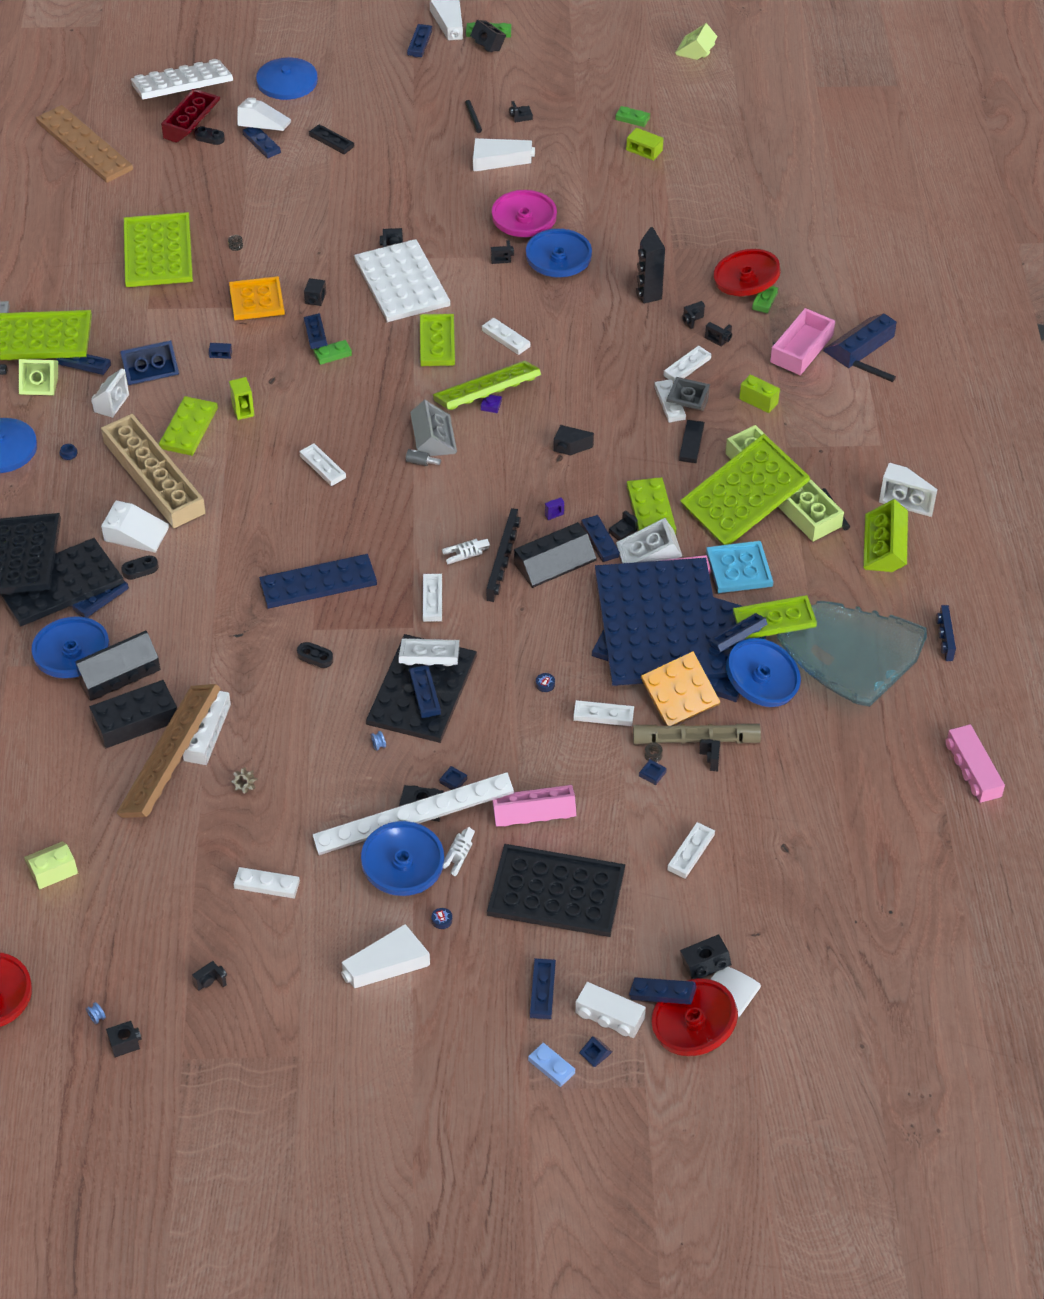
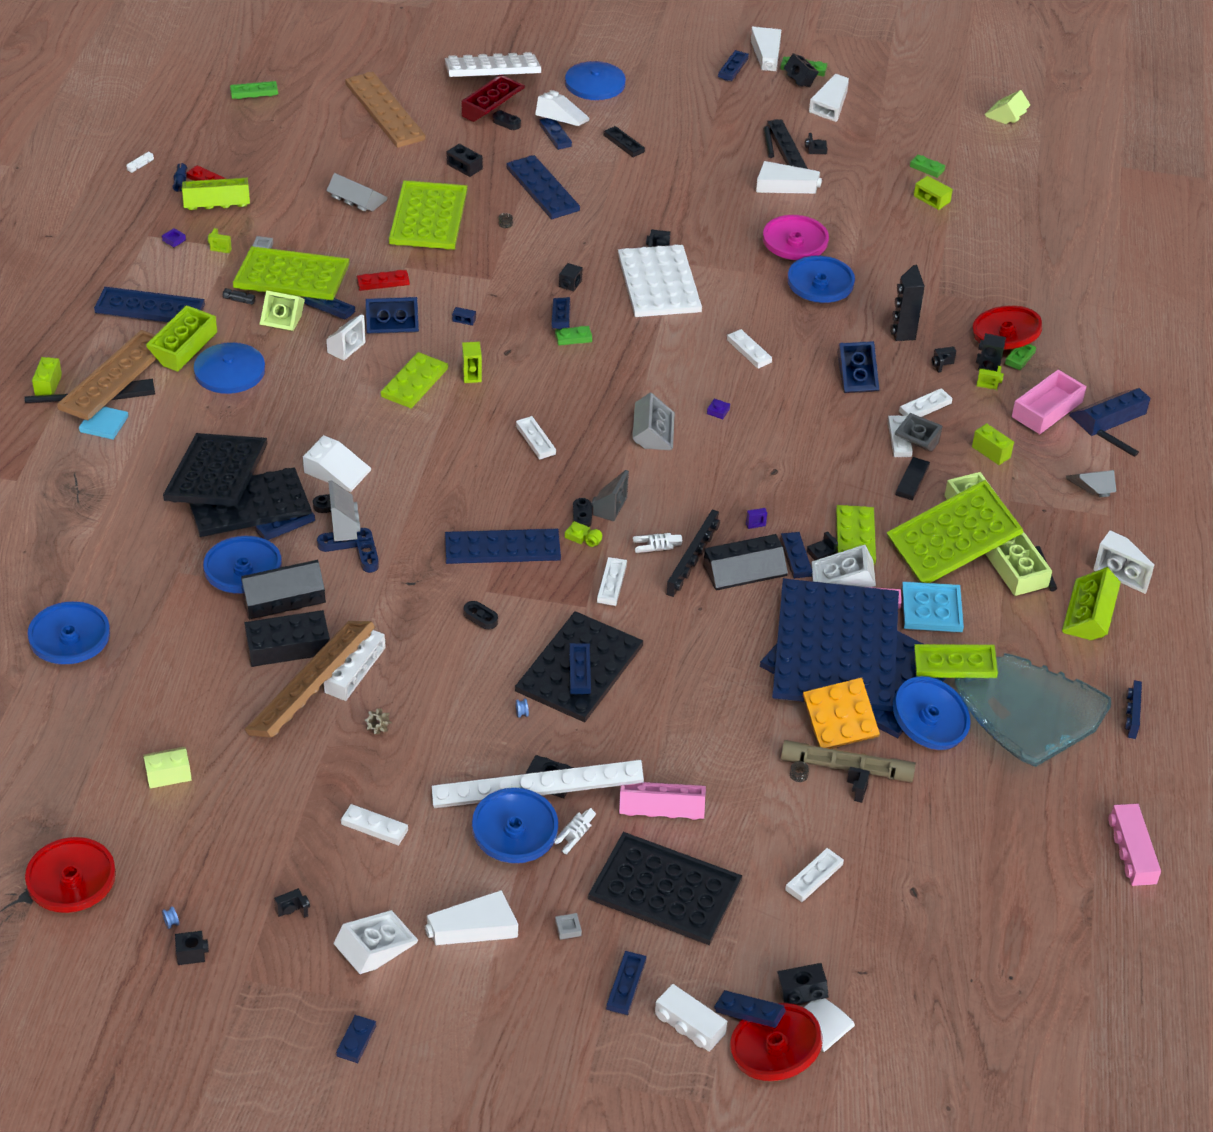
camera: 10 degrees right, 5 degrees down
dark blue plate [59,444,78,460] -> none
tan brick [101,414,205,528] -> none
light orange plate [229,276,285,320] -> none
white plate [399,639,459,666] -> none
dark grey piece [406,449,441,466] -> none
lime plate [420,314,455,366] -> none
dark blue tile [431,908,453,929] -> none
lime plate [433,361,541,410] -> none
dark blue tile [439,766,467,790] -> none
black bracket [491,240,514,264] -> none
light blue plate [528,1043,575,1087] -> none
dark blue tile [536,673,555,692] -> none
black slope [553,425,594,456] -> none
white plate [573,700,634,726] -> none
dark blue slope [579,1036,613,1067] -> none
dark blue tile [639,759,667,785] -> none
black bracket [705,322,733,346] -> none
dark blue plate [709,613,768,652] -> none
none -> dark blue beam [317,528,379,573]
none -> light grey slope [326,173,388,212]
none -> light grey slope [328,480,360,541]
none -> white slope [333,910,418,974]
none -> dark blue plate [336,1015,376,1063]
none -> red plate [357,269,410,291]
none -> black brick [446,143,483,177]
none -> dark blue plate [506,155,580,220]
none -> light grey plate [555,913,582,940]
none -> lime plate [565,521,603,547]
none -> black plate [573,498,592,527]
none -> dark grey slope [591,470,629,521]
none -> black plate [767,119,808,169]
none -> white slope [809,74,849,122]
none -> dark blue slope [837,341,880,393]
none -> black brick [976,333,1006,372]
none -> lime bracket [976,366,1004,390]
none -> slope [1066,470,1117,498]

